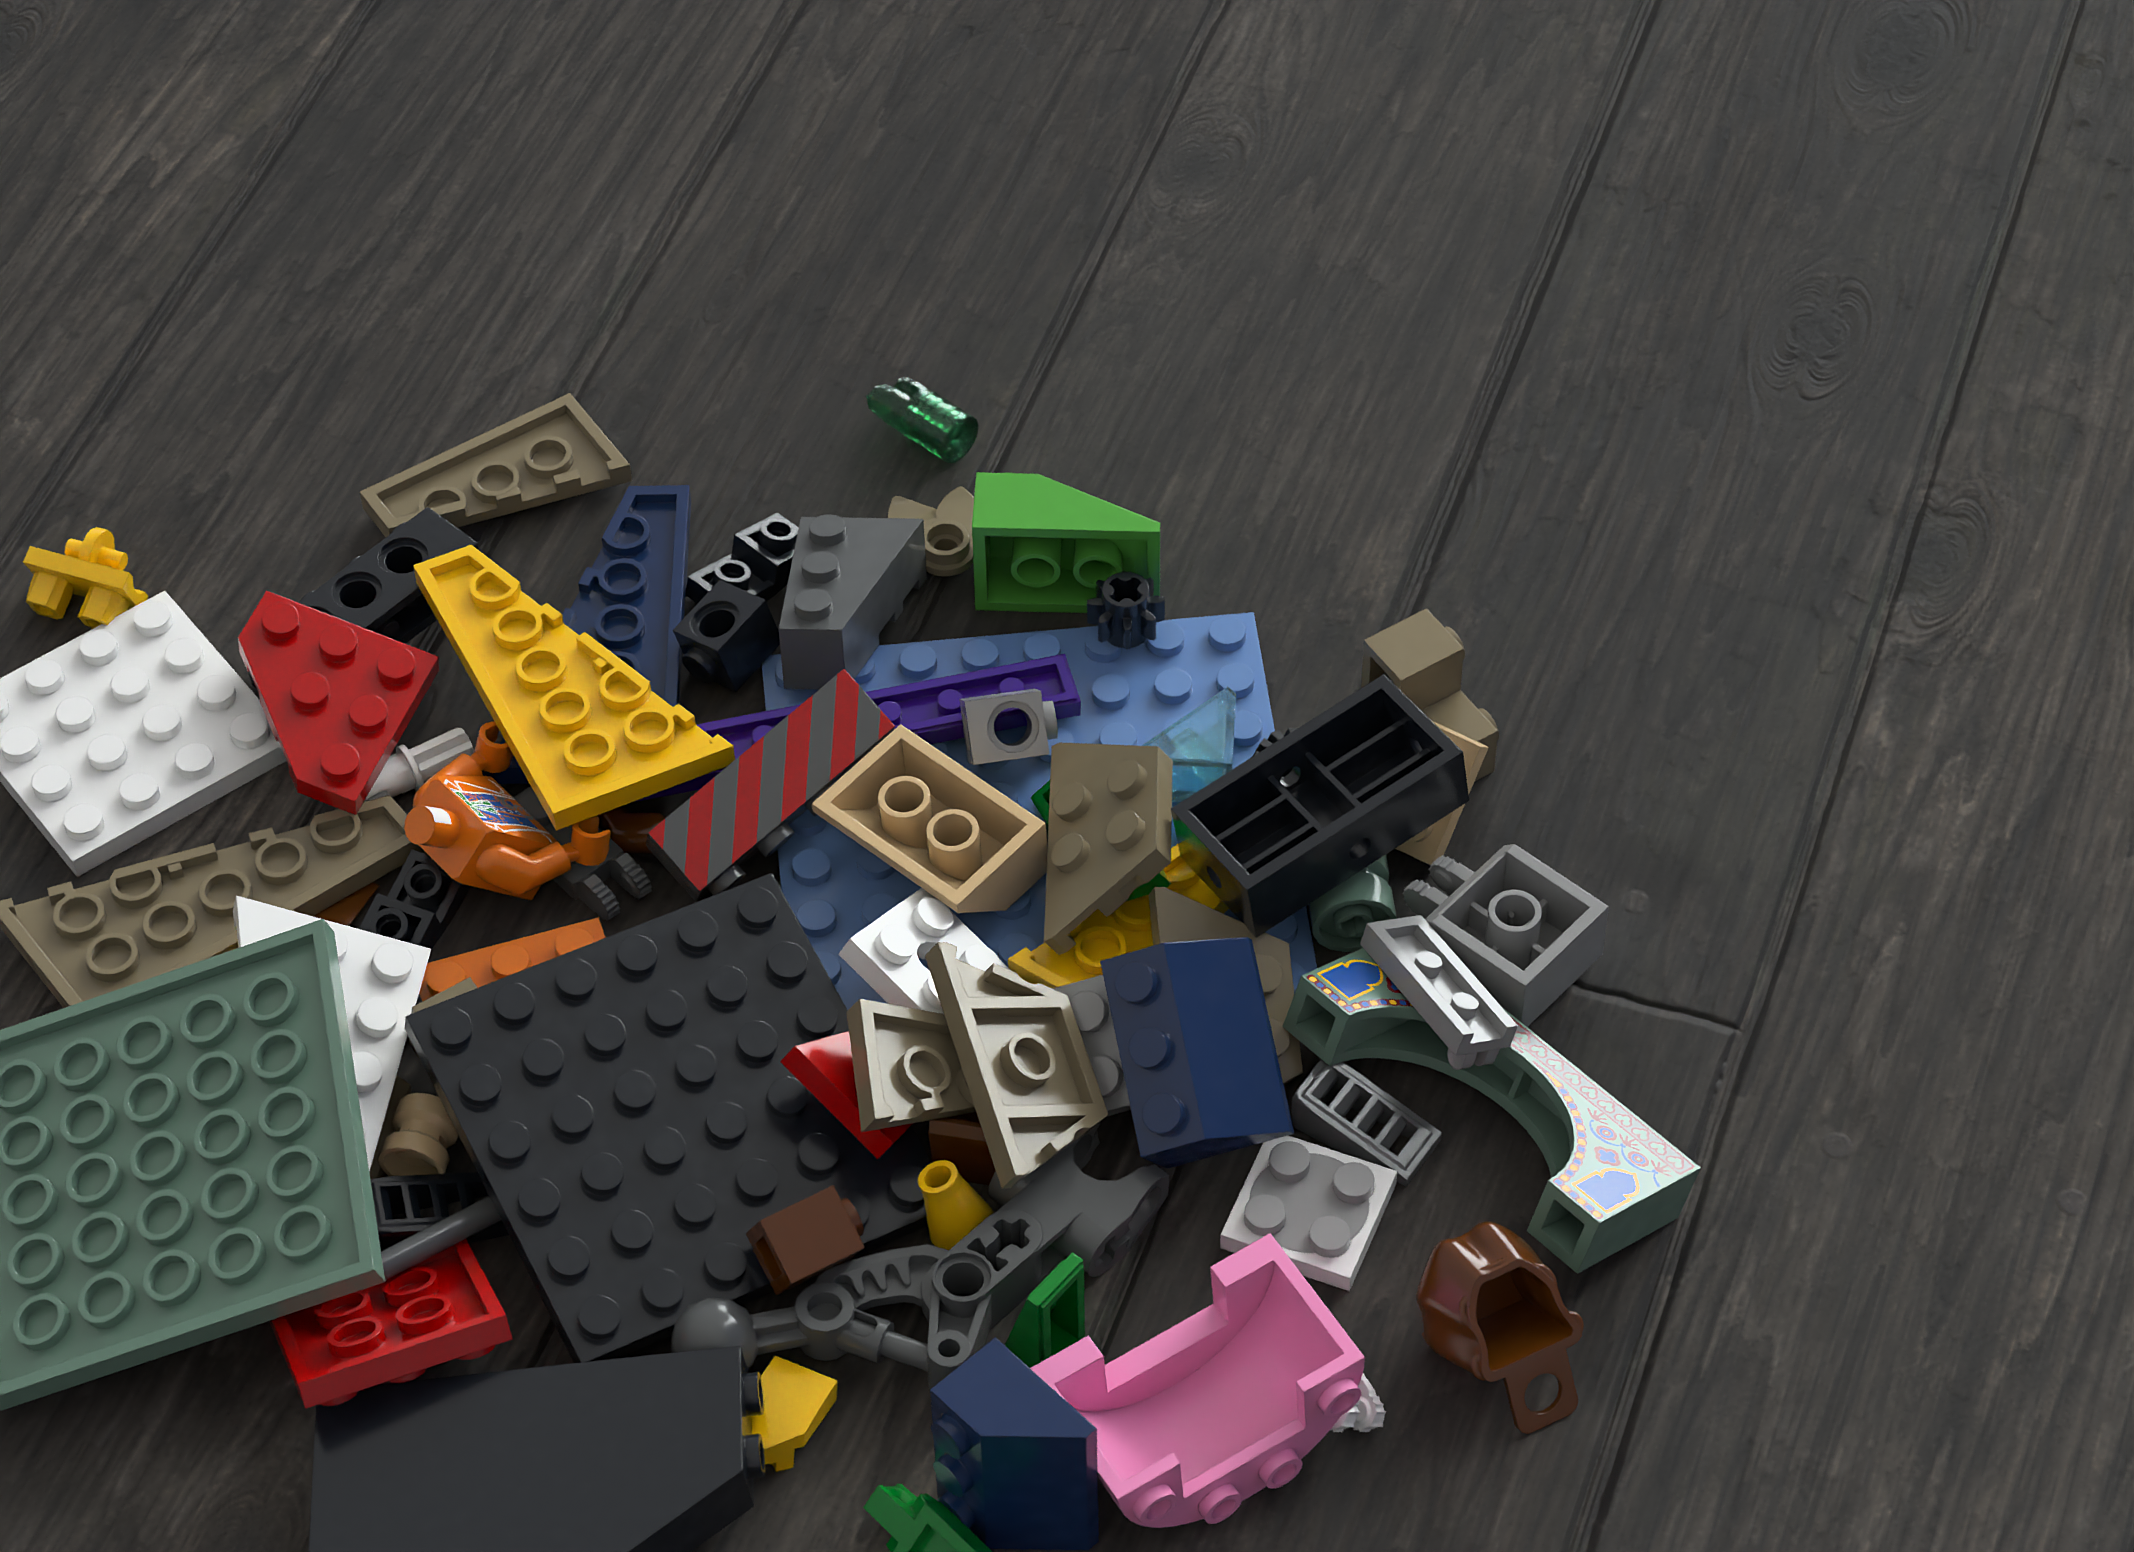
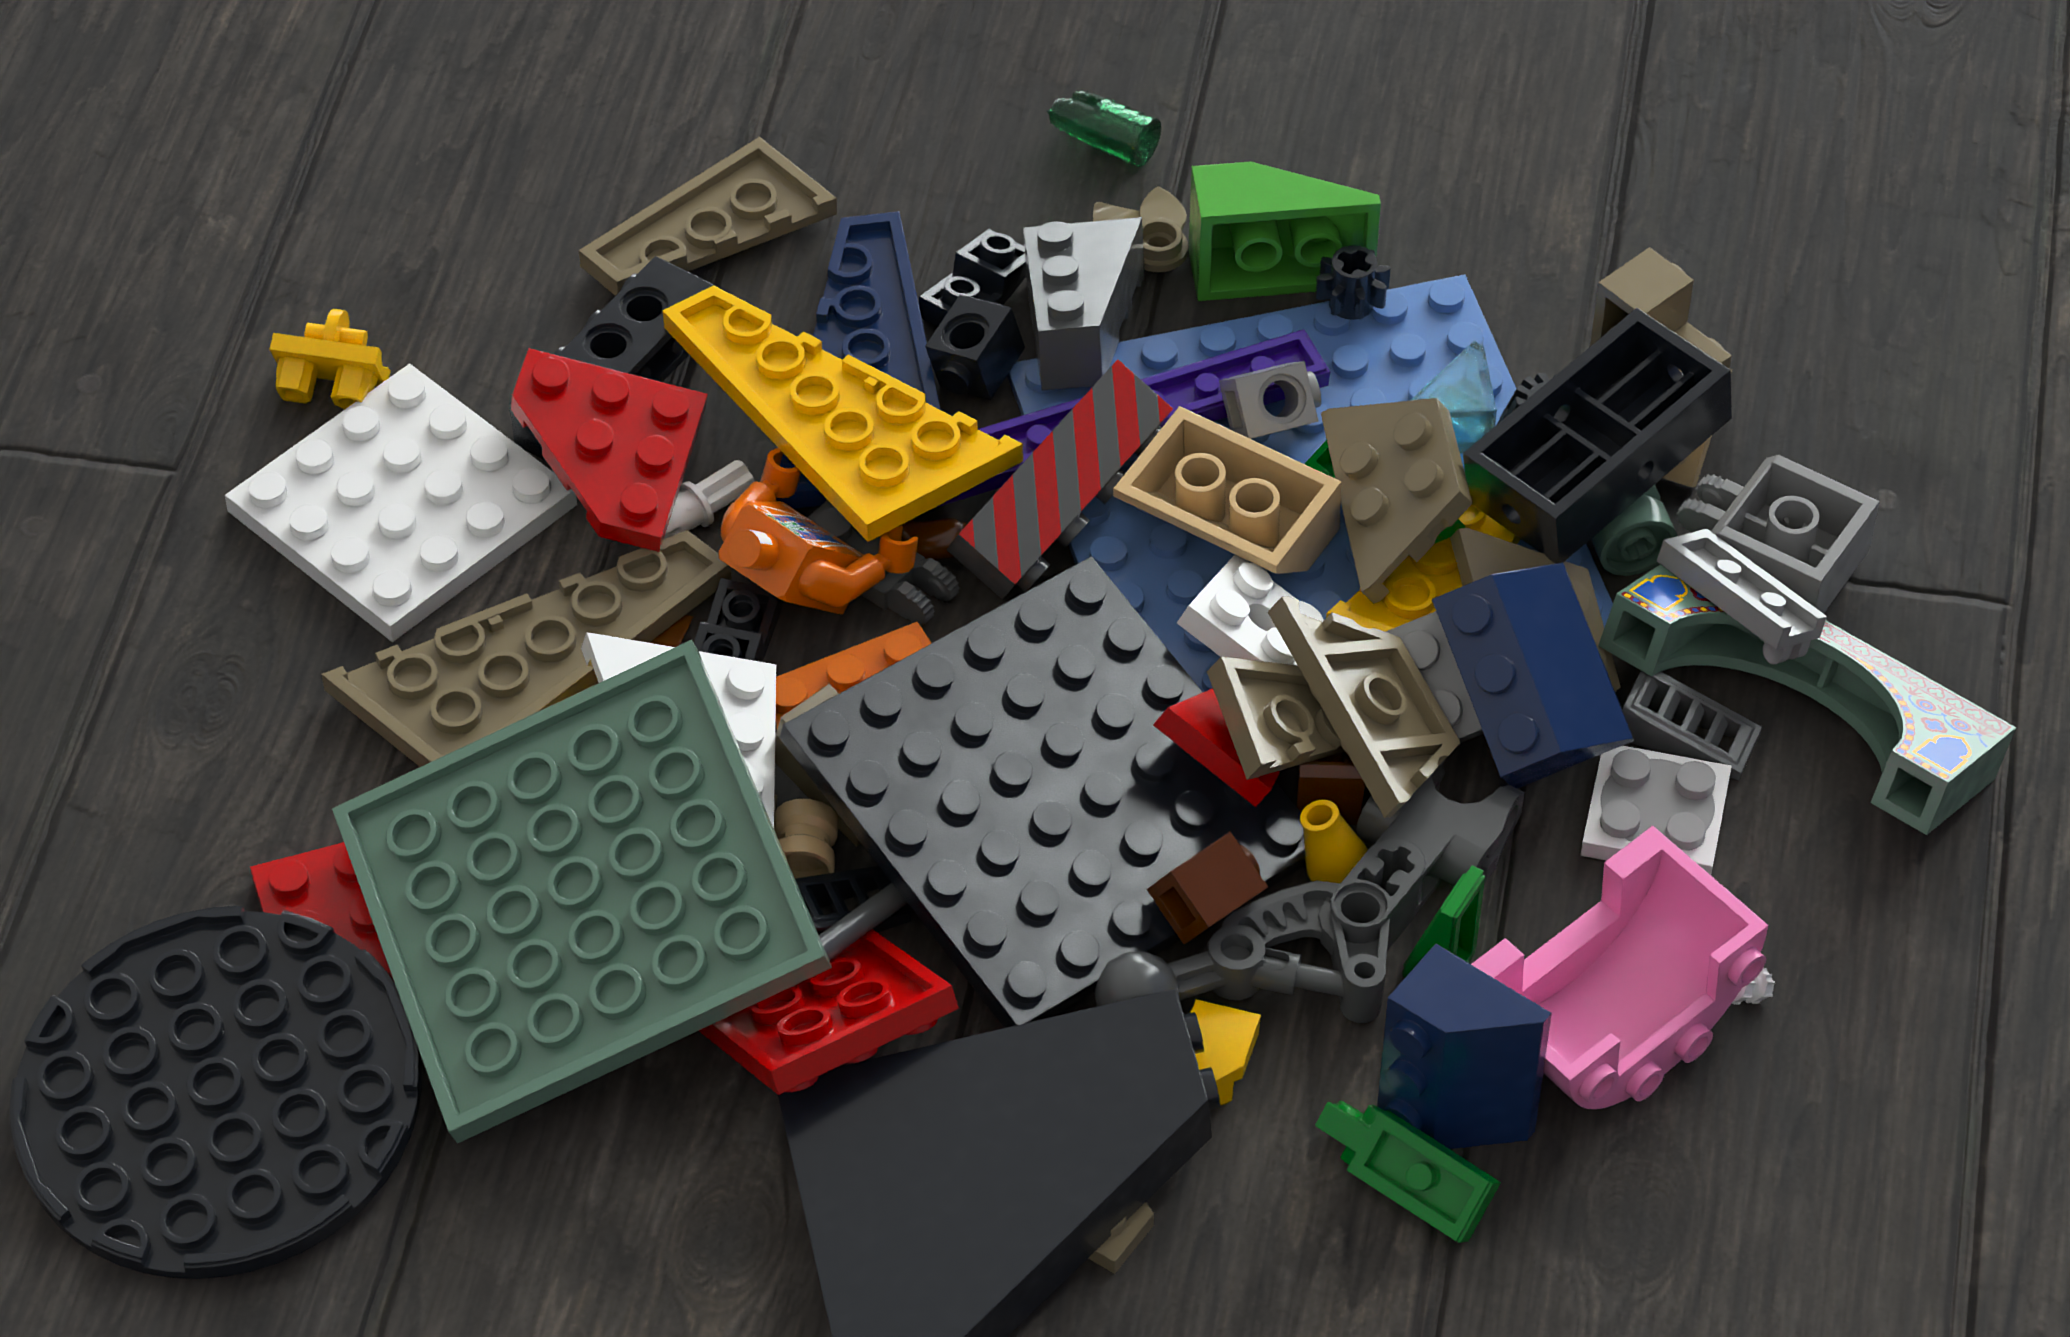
camera: 10 degrees left, 0 degrees up
reddish brown piece [1416,1222,1584,1434] -> none

